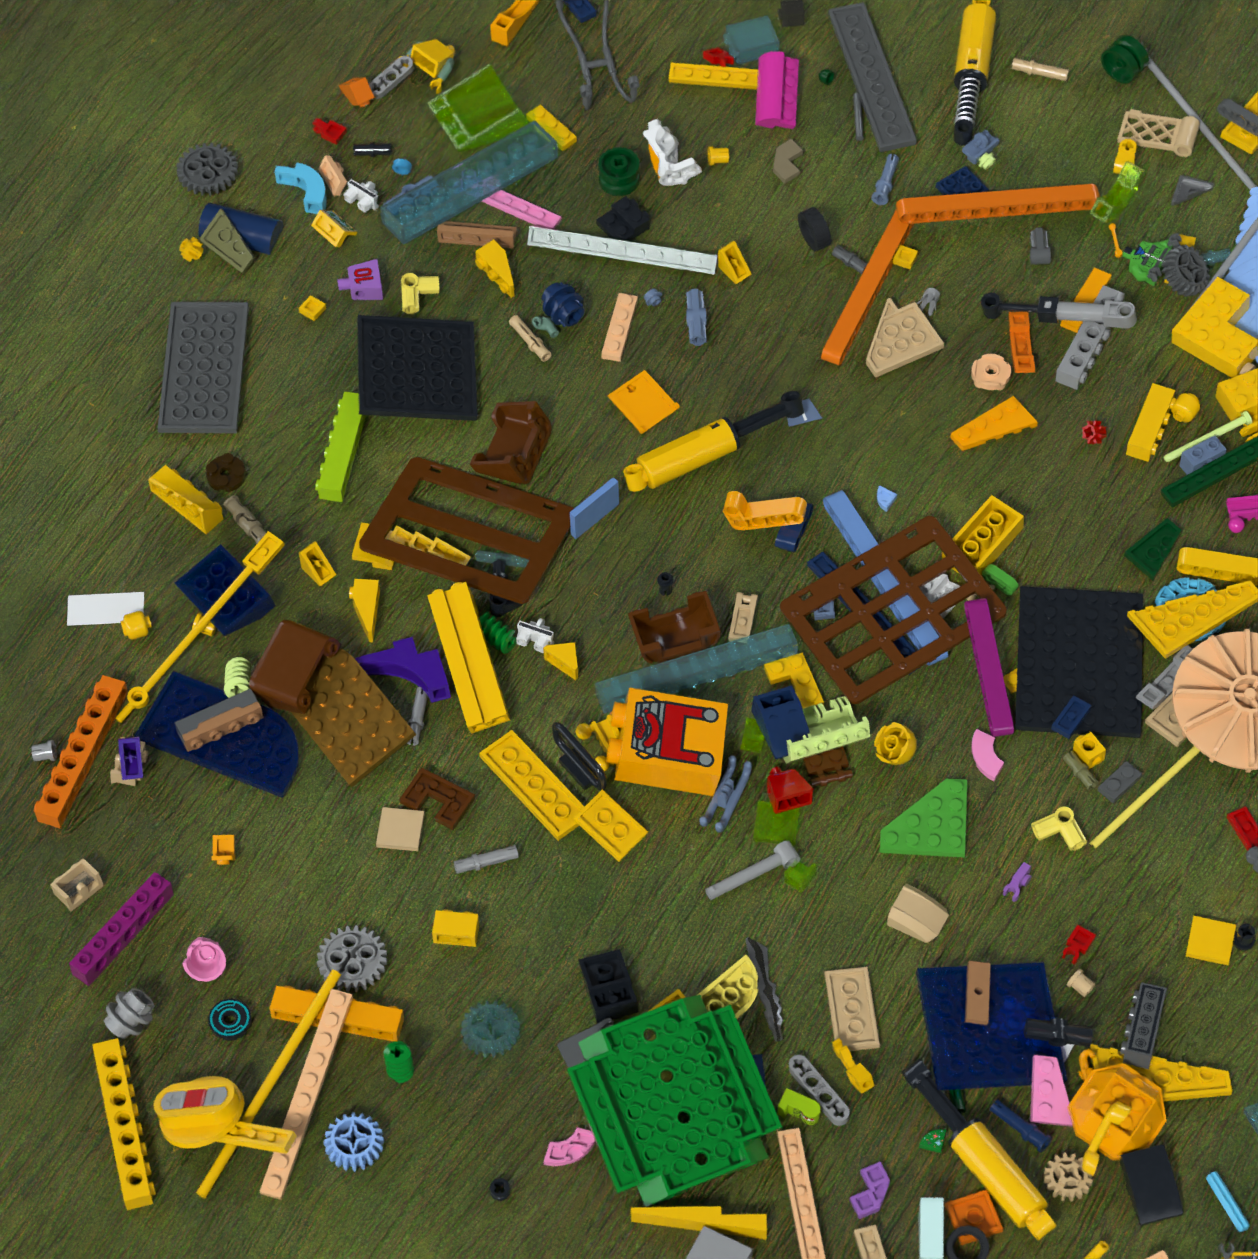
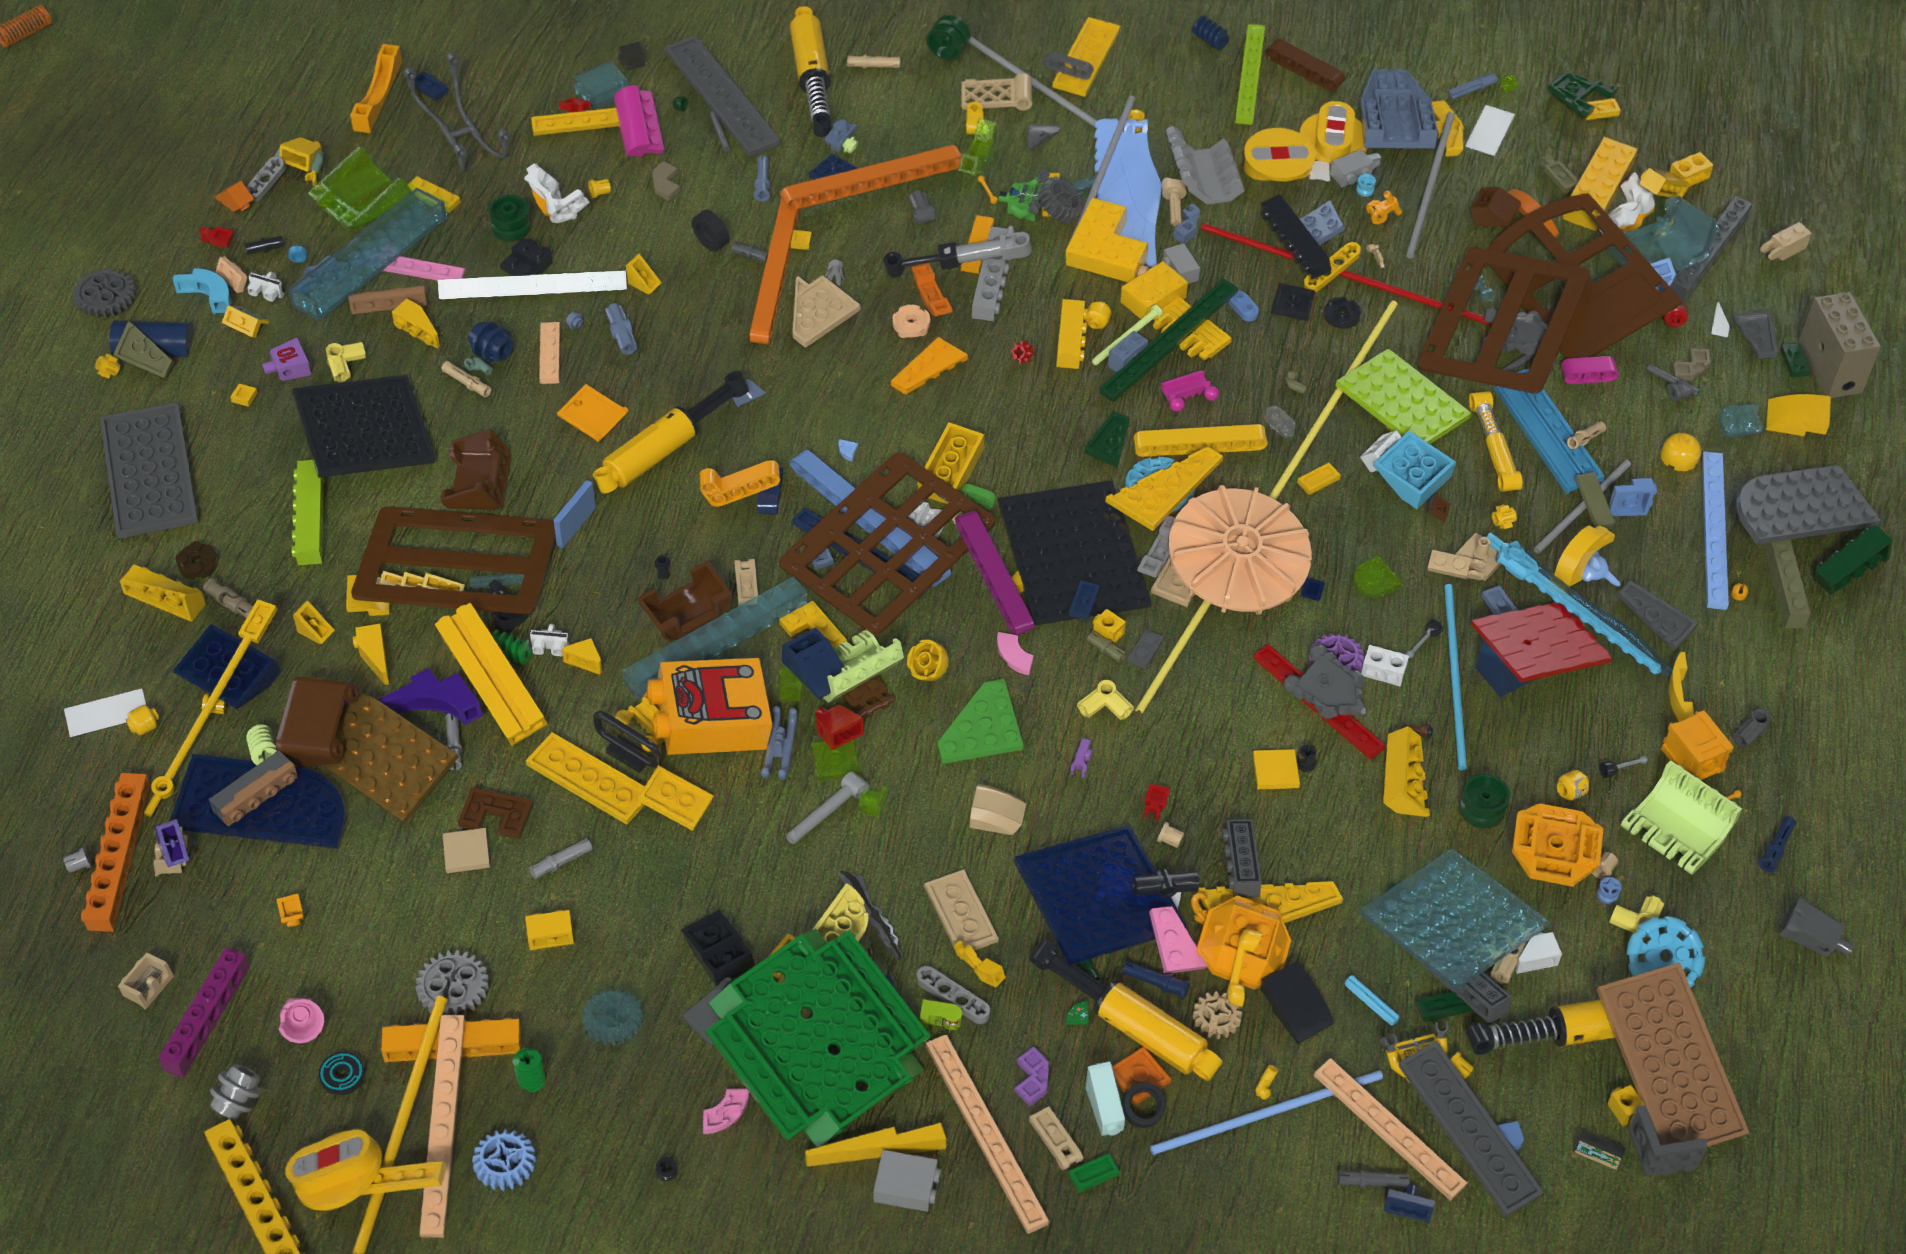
camera: 20 degrees left, 5 degrees down
medium nougat tile [965,961,990,1025] -> none

